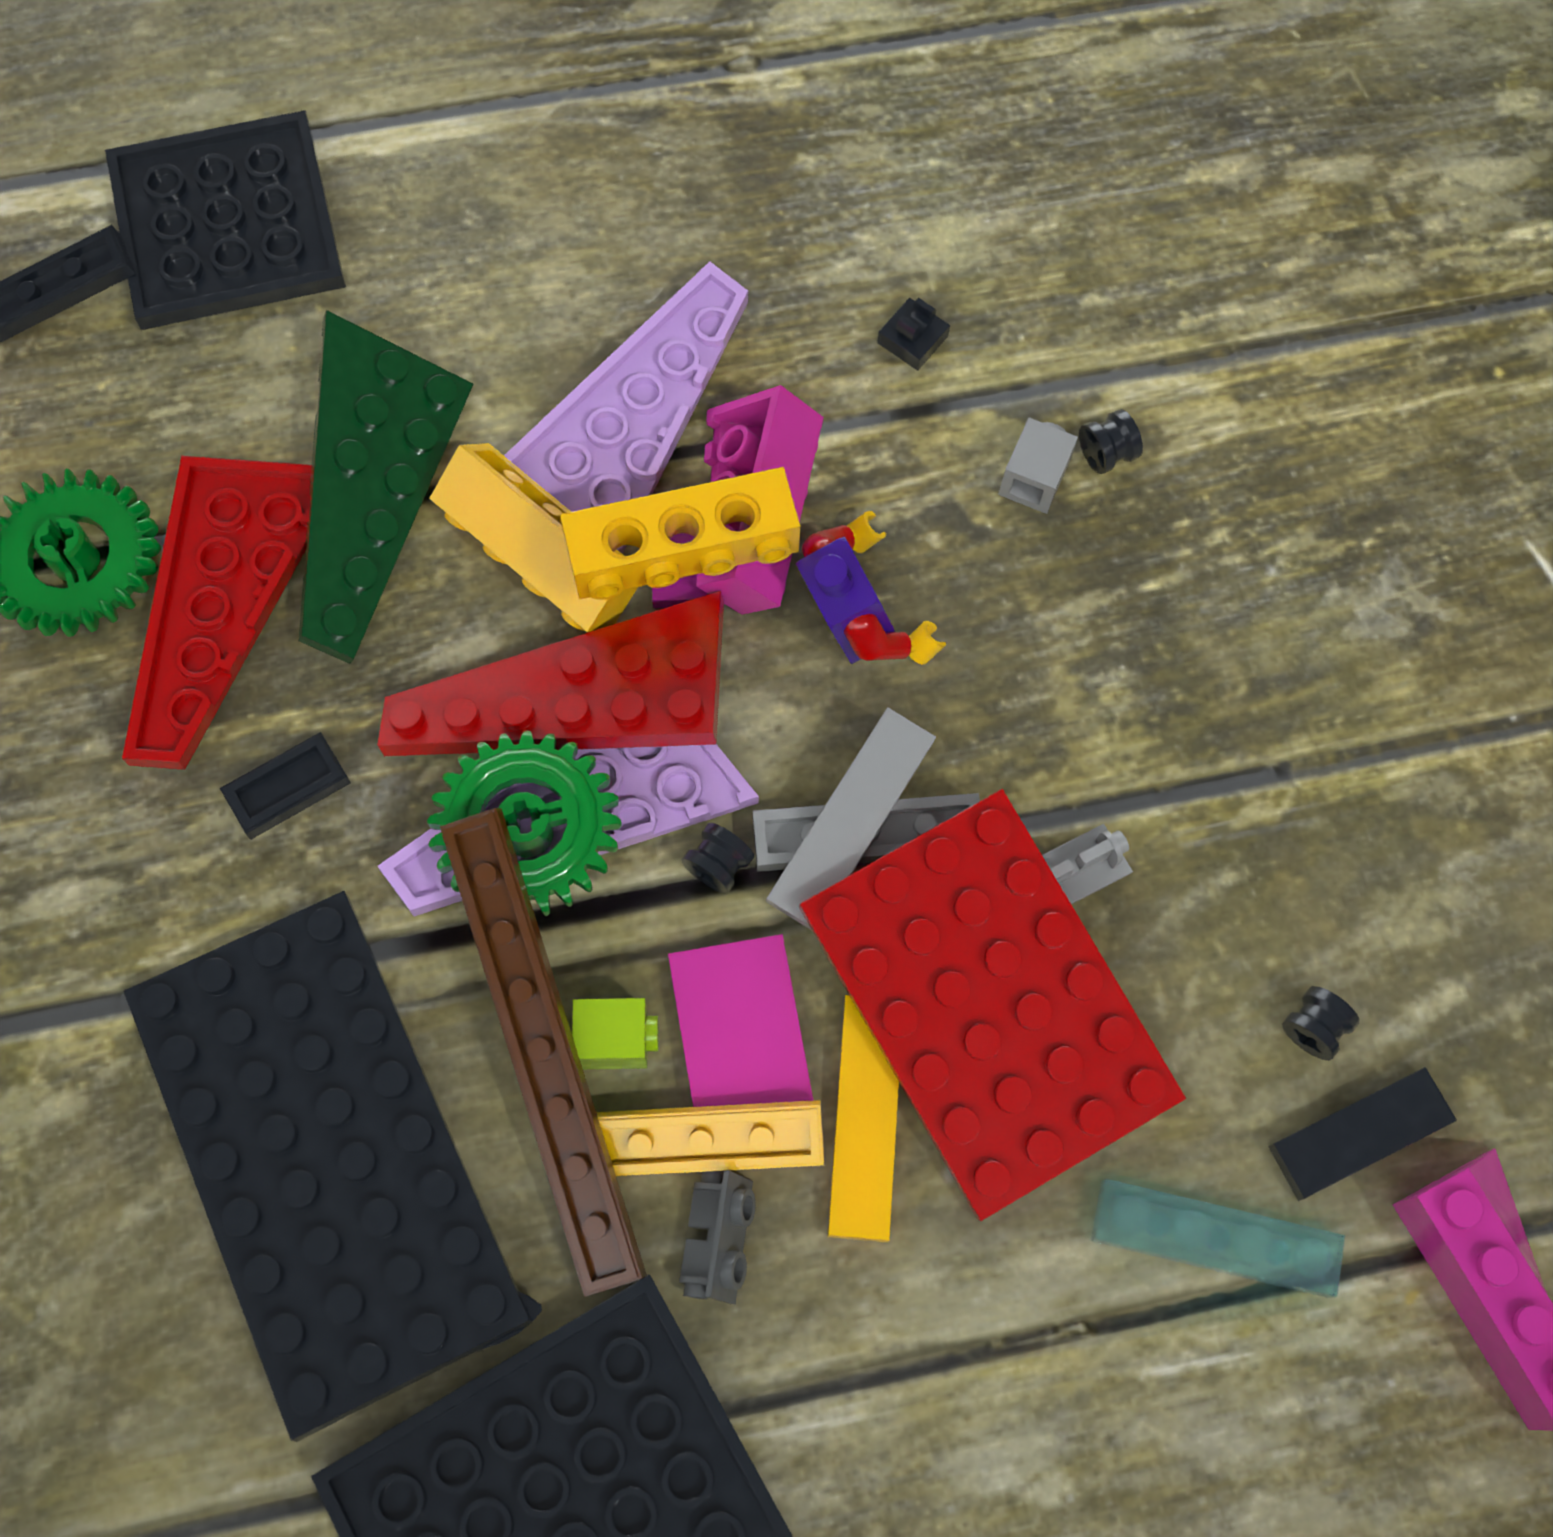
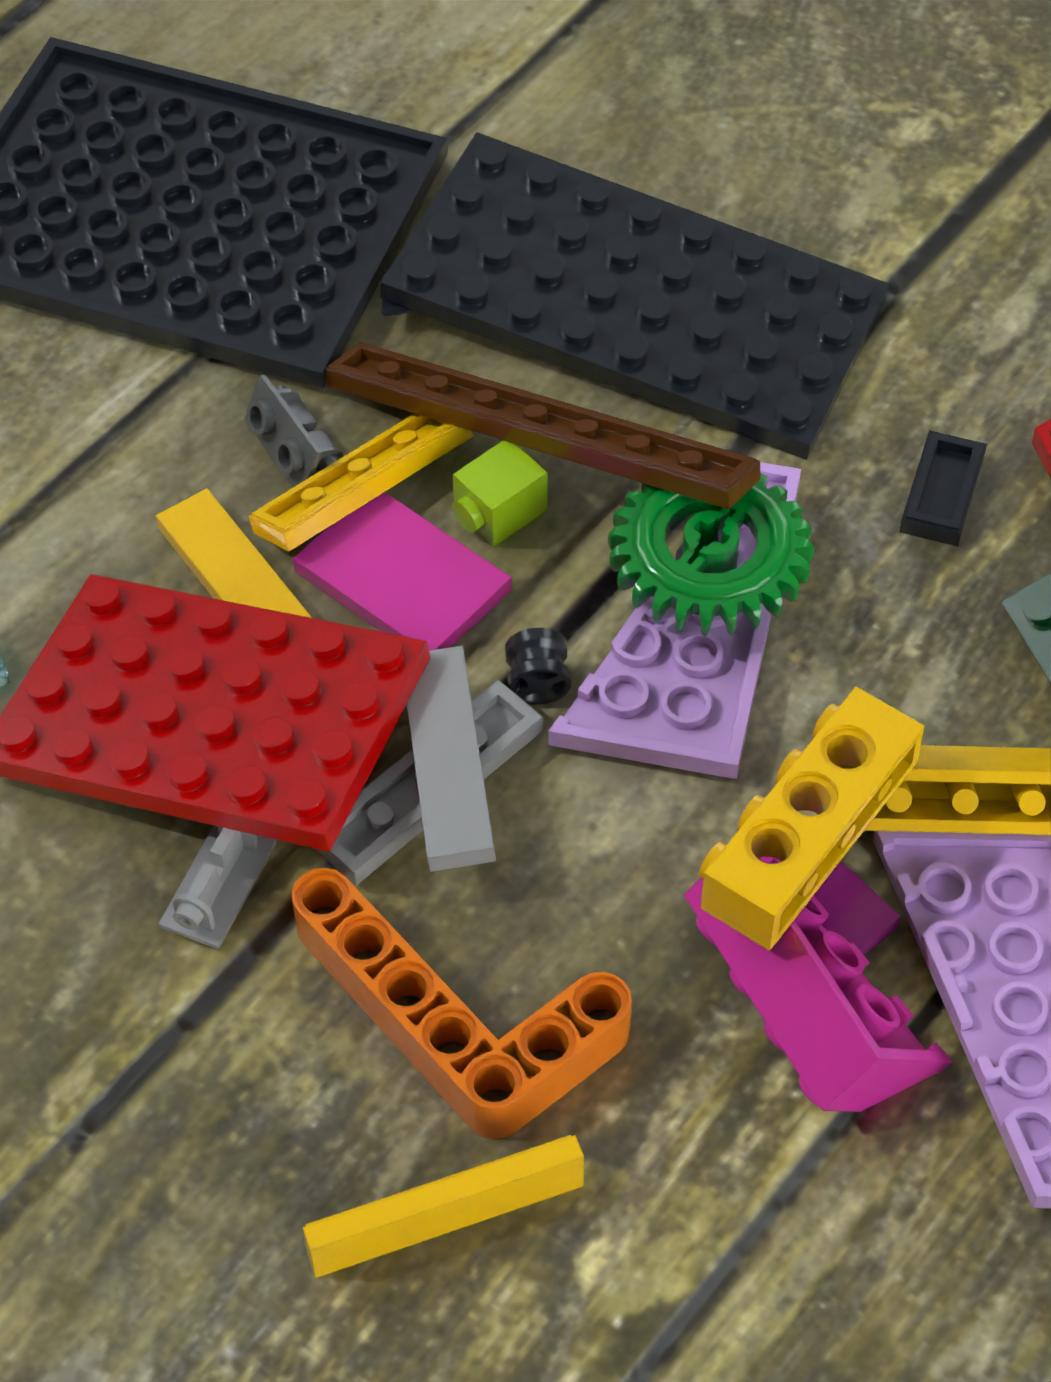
camera: 145 degrees right, 15 degrees down
red wing [377,591,724,757] -> none
torso [796,511,946,665] -> none
black tile [877,297,950,371] -> none
light grey brick [998,418,1078,514] -> none
black wheel [1079,409,1143,474] -> none
none -> orange beam [292,868,632,1139]
none -> yellow tile [303,1135,584,1278]

